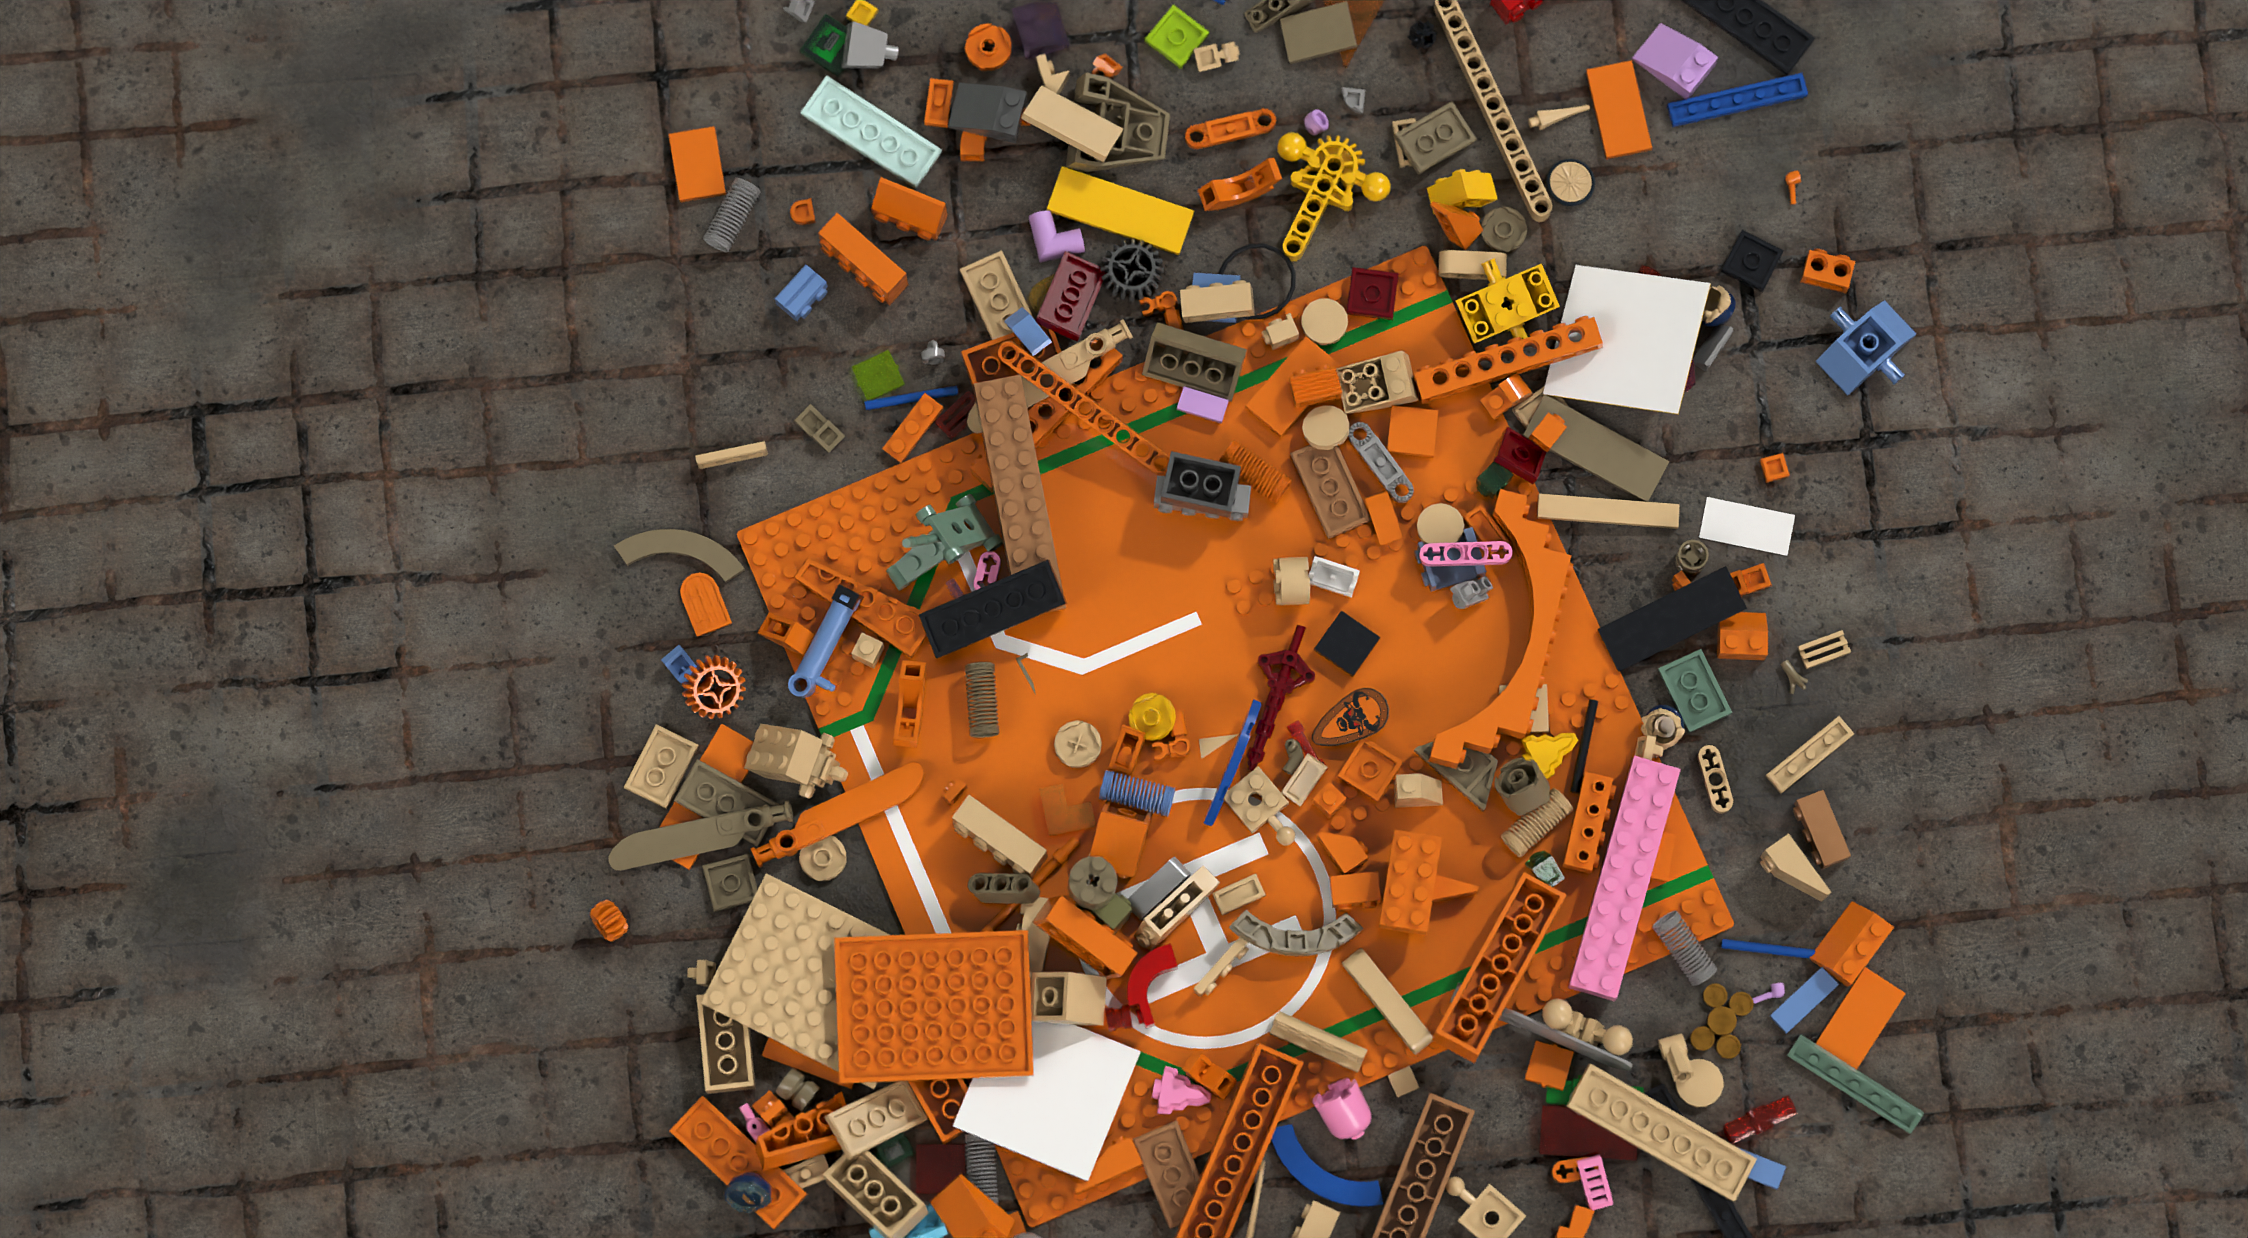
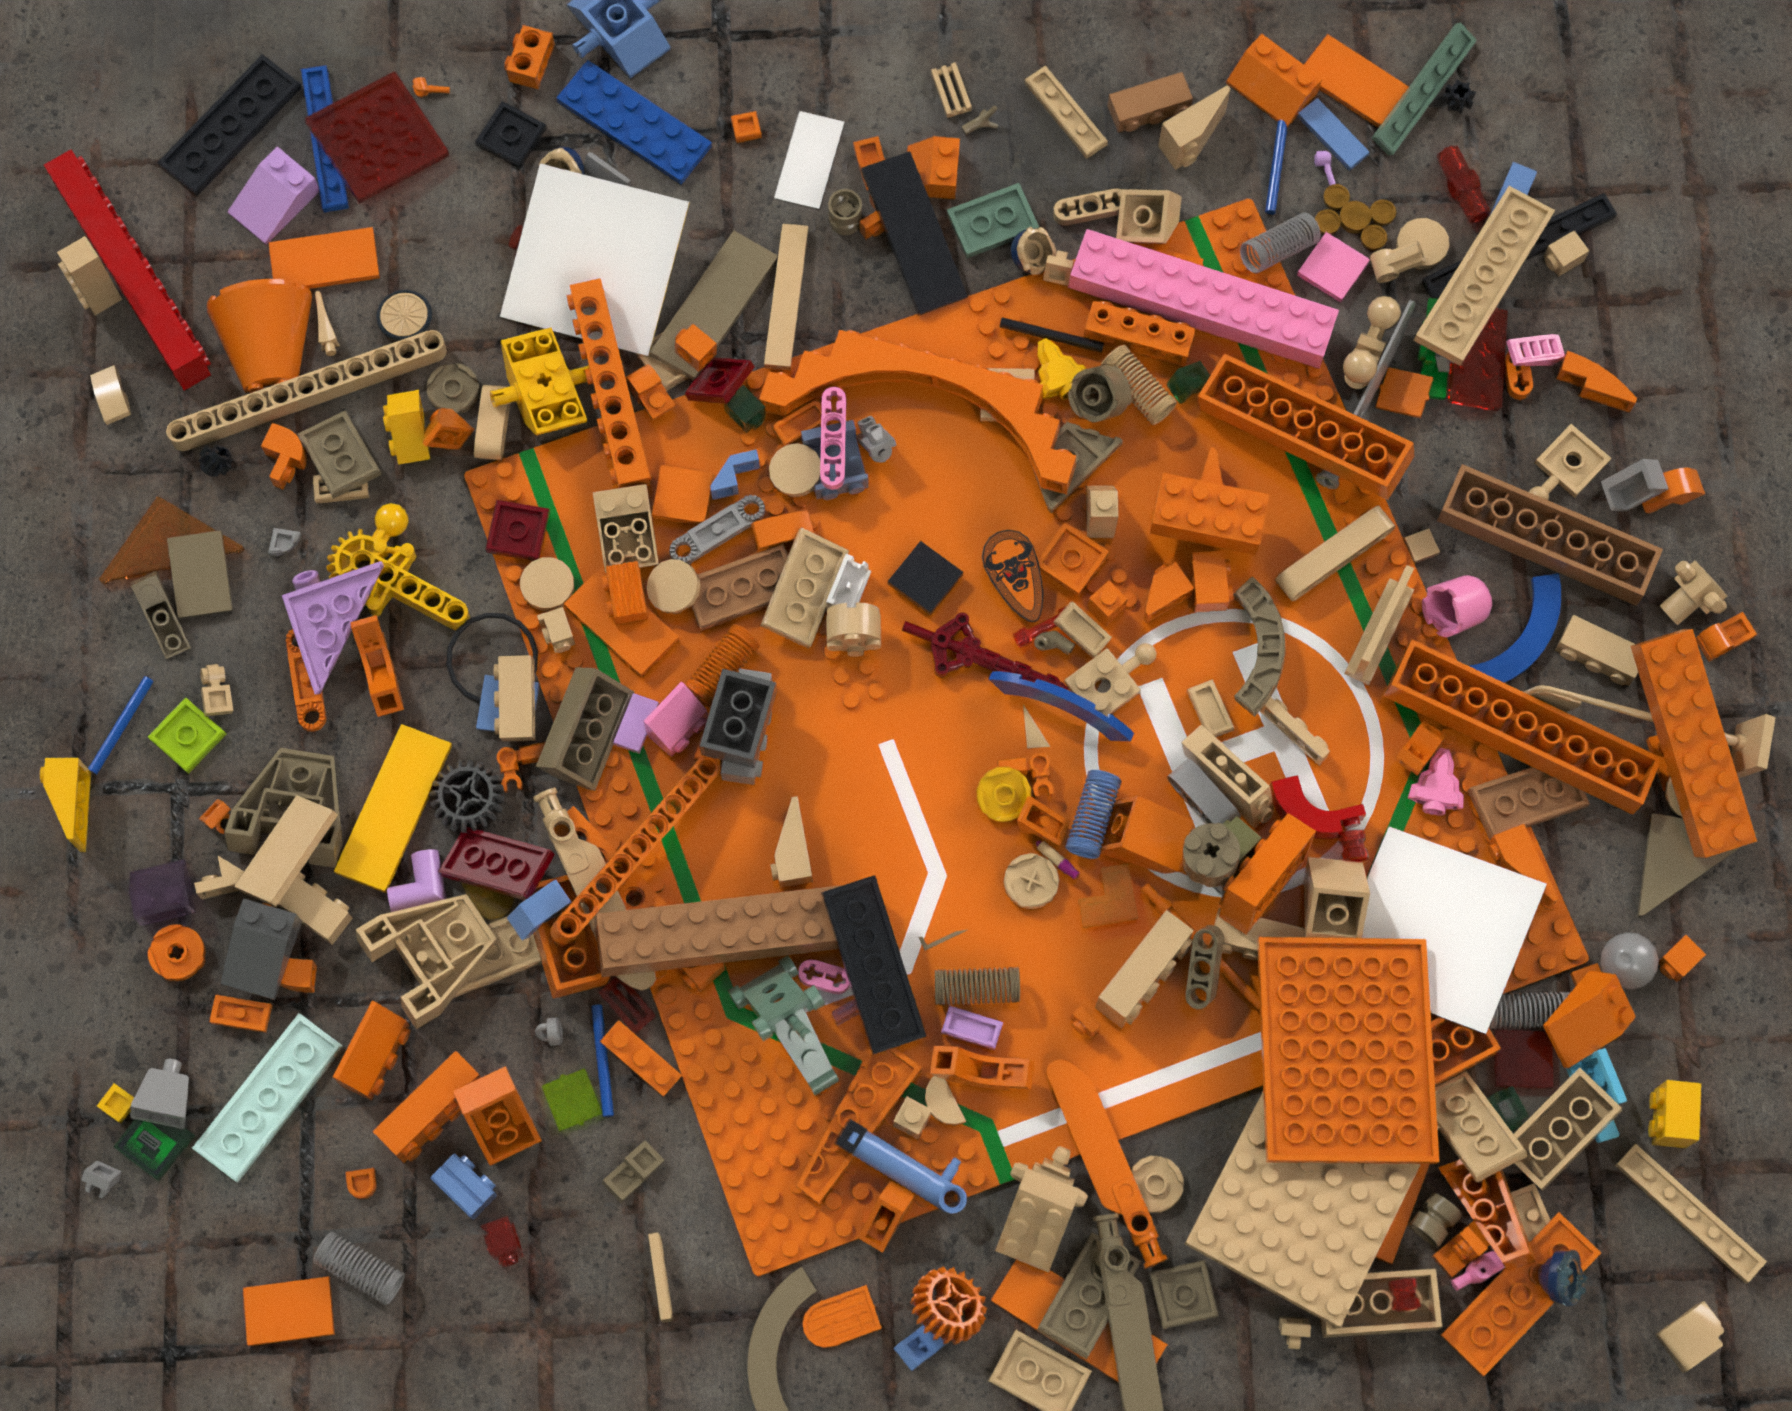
camera: 90 degrees left, 5 degrees down
none -> orange cone [207,279,312,393]
none -> orange brick [261,423,307,490]
none -> tan brick [277,872,353,945]
none -> lavender tile [282,561,384,695]
none -> clear red plate [305,71,449,204]
none -> tan wedge [356,894,497,1030]
none -> orange brick [453,1066,542,1166]
none -> clear red window [480,1216,524,1267]
none -> blue plate [557,60,712,185]
none -> bright pink slope [644,682,708,757]
none -> medium blue slope [710,450,760,500]
none -> tan tile [760,528,849,648]
none -> tan slope [770,796,813,888]
none -> tan tile [925,1076,966,1126]
none -> lavender tile [941,1006,1003,1051]
none -> piece [1036,840,1080,880]
none -> tan slope [1116,189,1182,244]
none -> bright pink tile [1297,232,1370,303]
none -> clear red wheel [1388,1278,1421,1312]
none -> black gear [1442,79,1476,114]
none -> tan brick [1544,231,1589,277]

